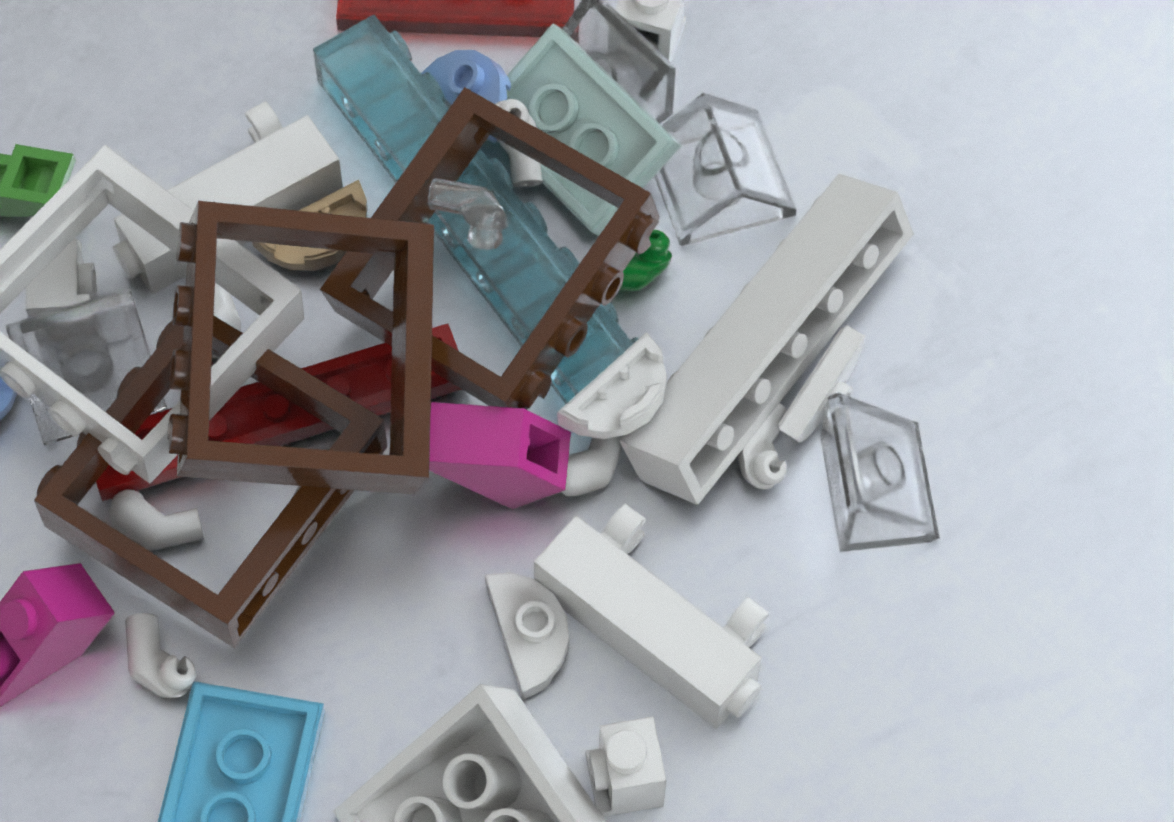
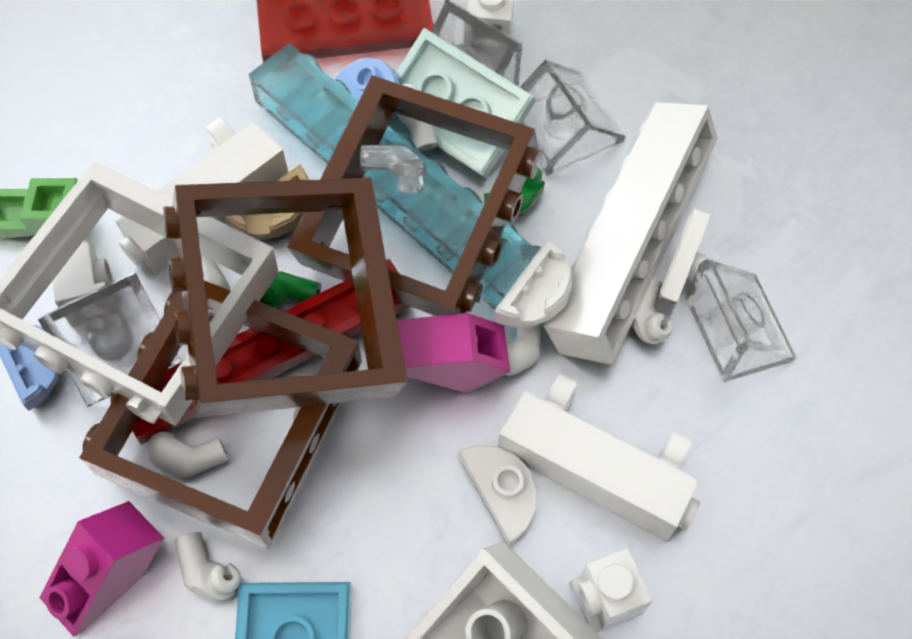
camera: 10 degrees left, 0 degrees up
none -> green arm [259,271,322,308]

